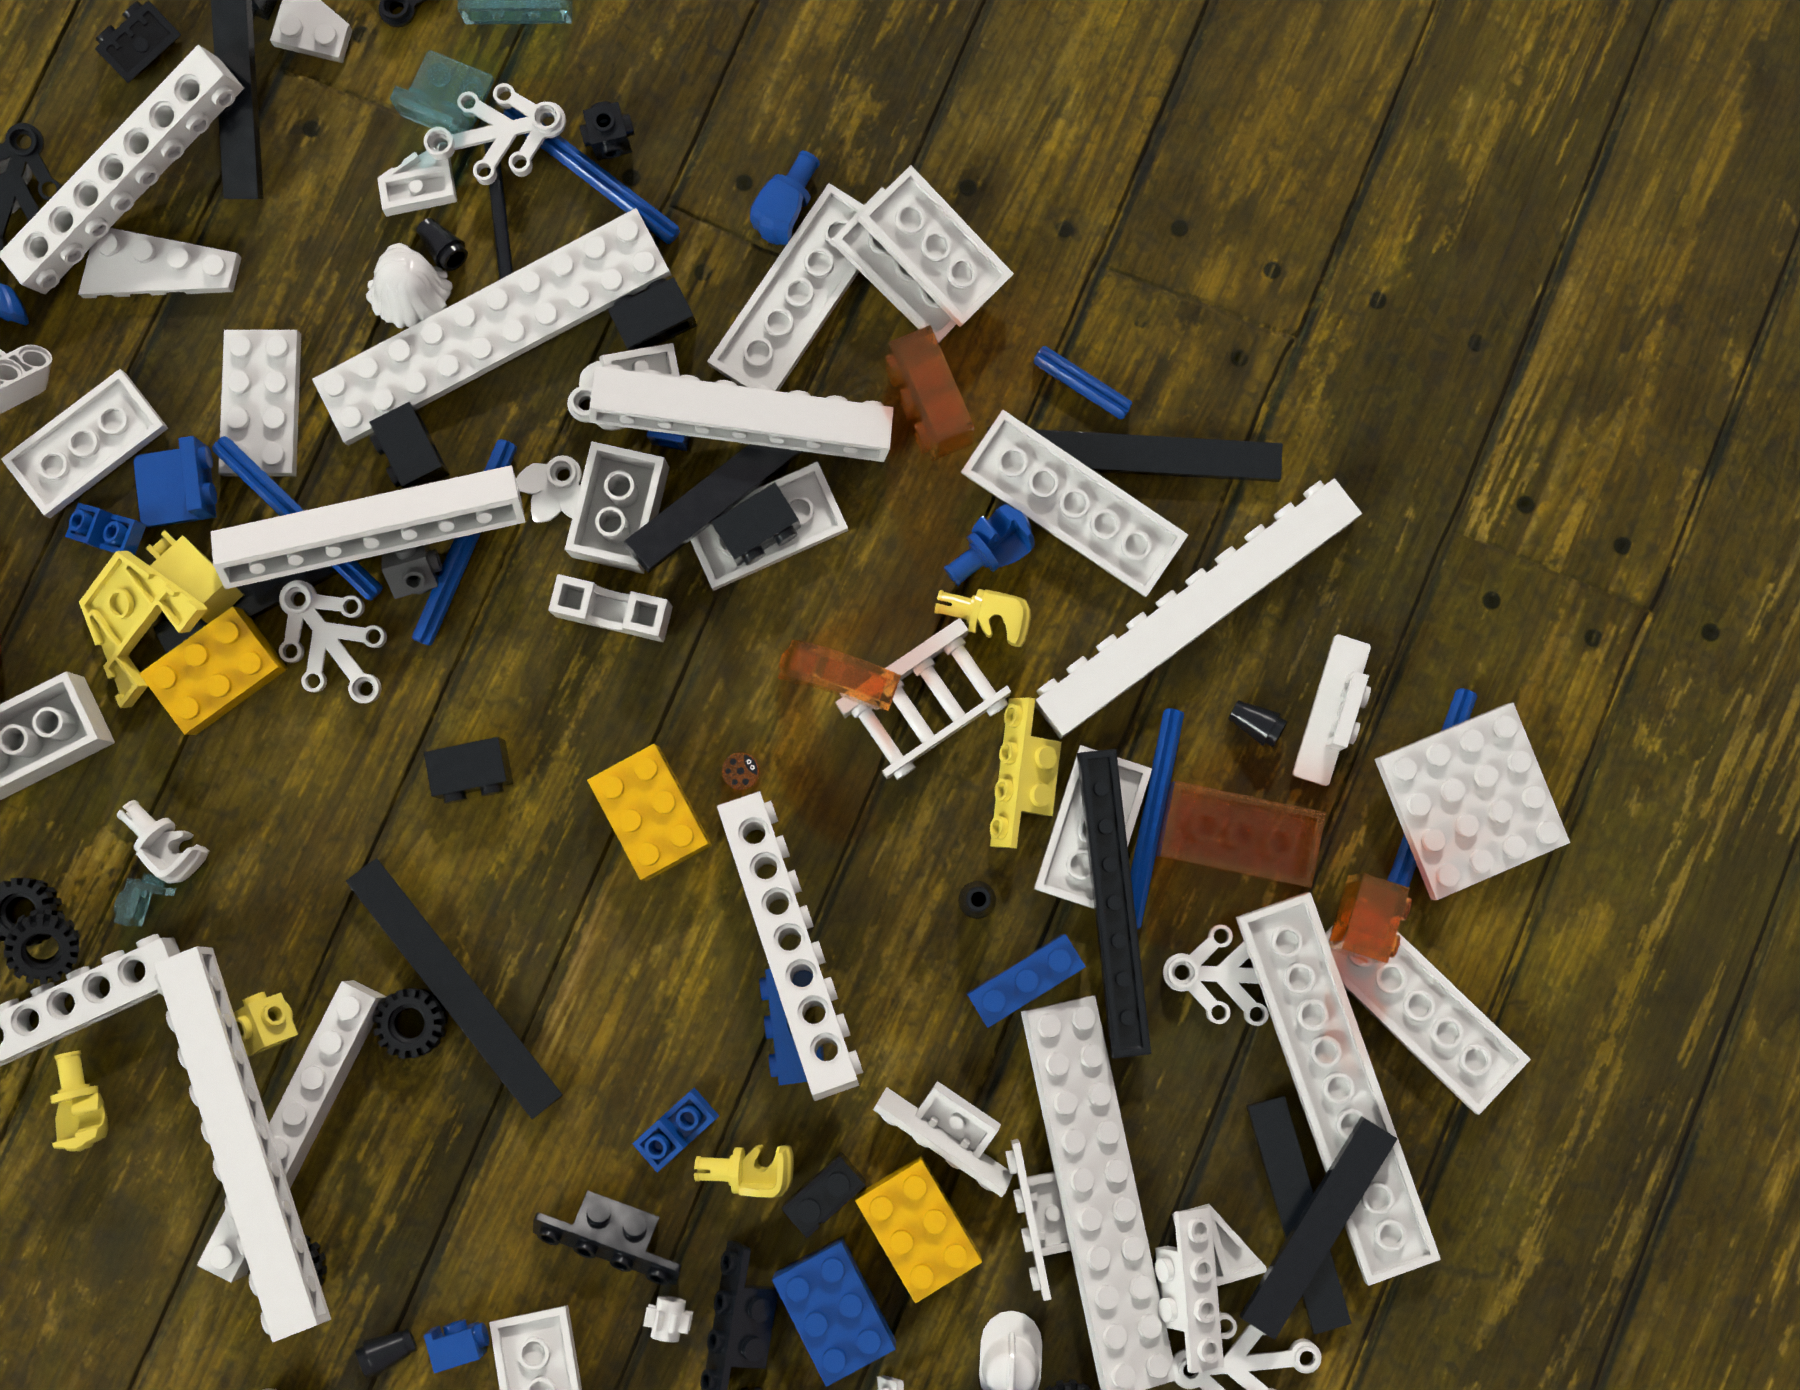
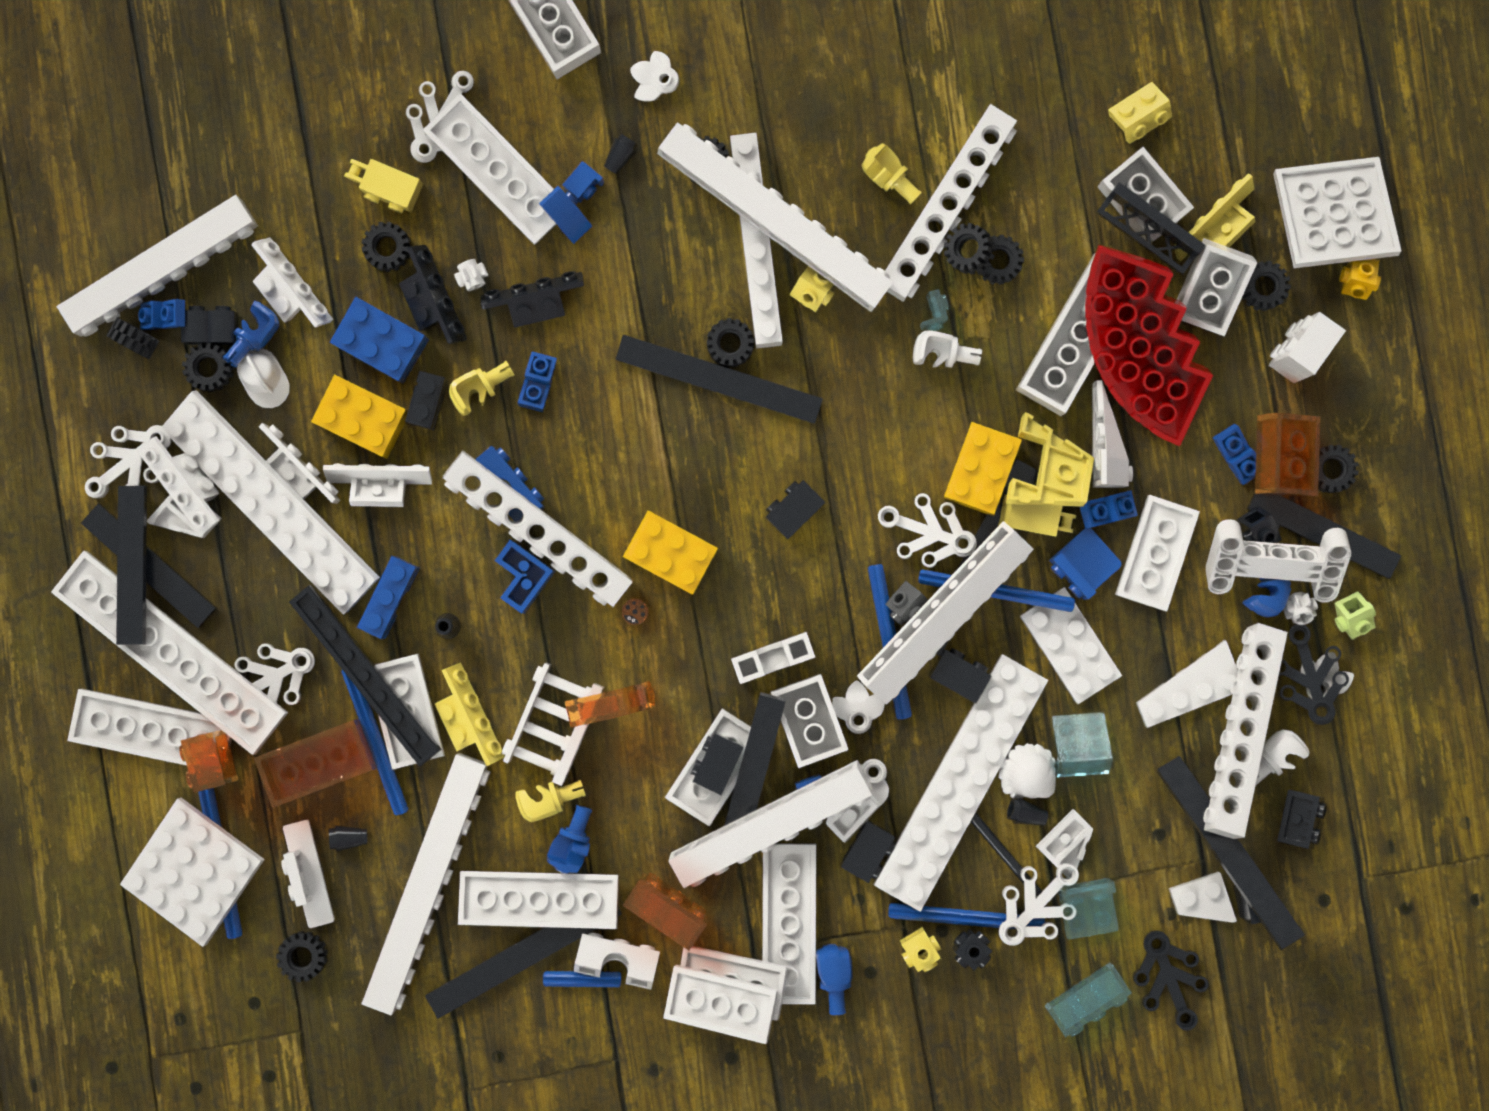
camera: 145 degrees right, 5 degrees up
none -> black tyre [276,931,328,982]
none -> blue brick [495,539,556,614]
none -> blue slope [539,186,592,244]
none -> white arch [574,933,660,990]
none -> light yellow brick [900,927,941,972]
none -> clear light blue bracket [1052,713,1113,777]
none -> white wedge [1092,380,1133,488]
none -> white piece [1255,730,1310,787]

